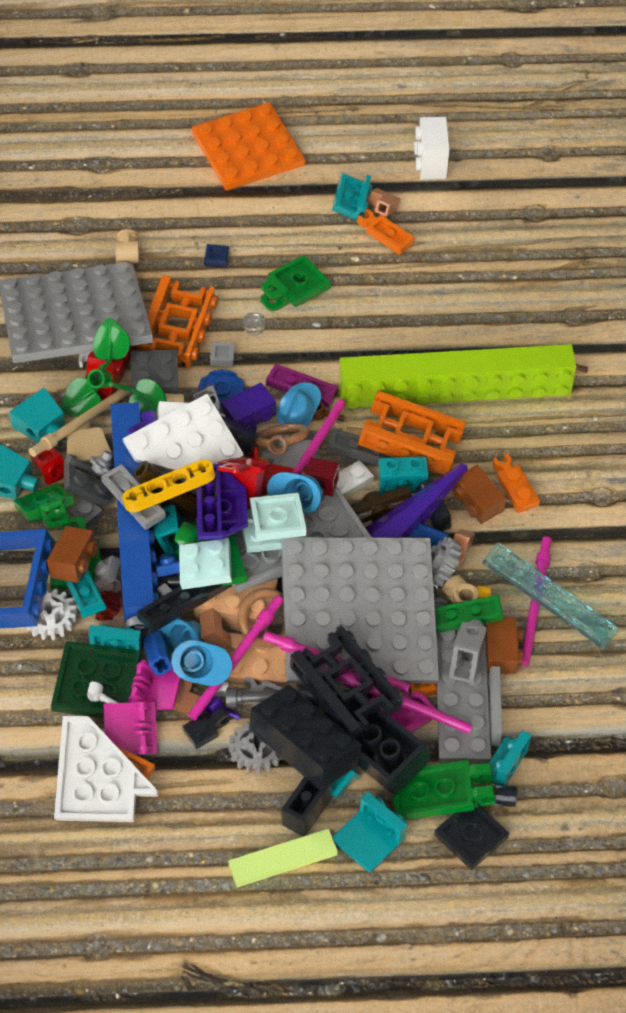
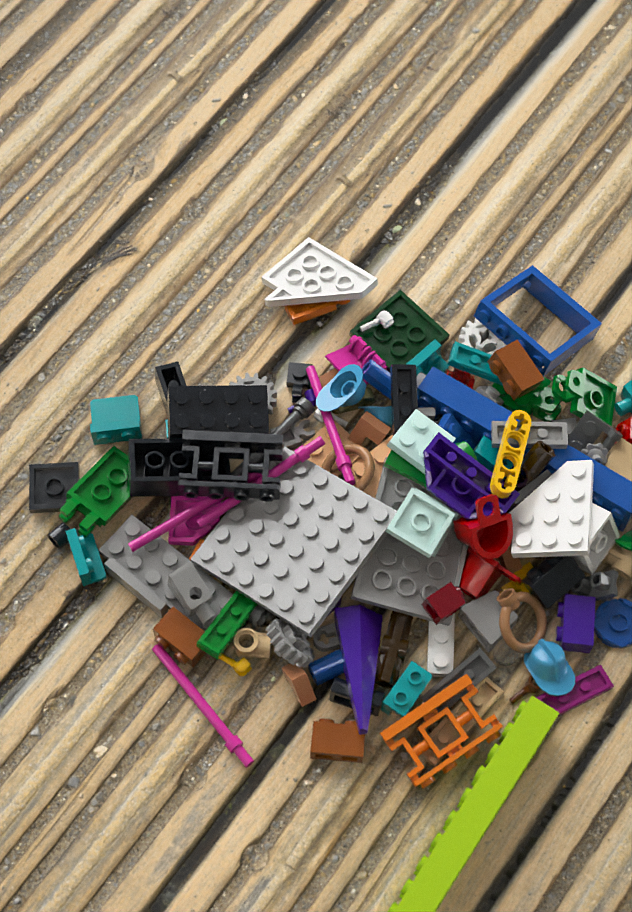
camera: 130 degrees right, 10 degrees up
dark pink hinge [104,702,157,754] -> none
dark purple hand [128,410,158,434] -> none
yellowish green tile [228,829,338,888] -> none
dark azure piece [267,472,324,514] -> none
dark pink bar [290,399,346,475] -> none
clear light blue plate [482,542,619,650] -> none
orange plate [493,453,540,513] -> none

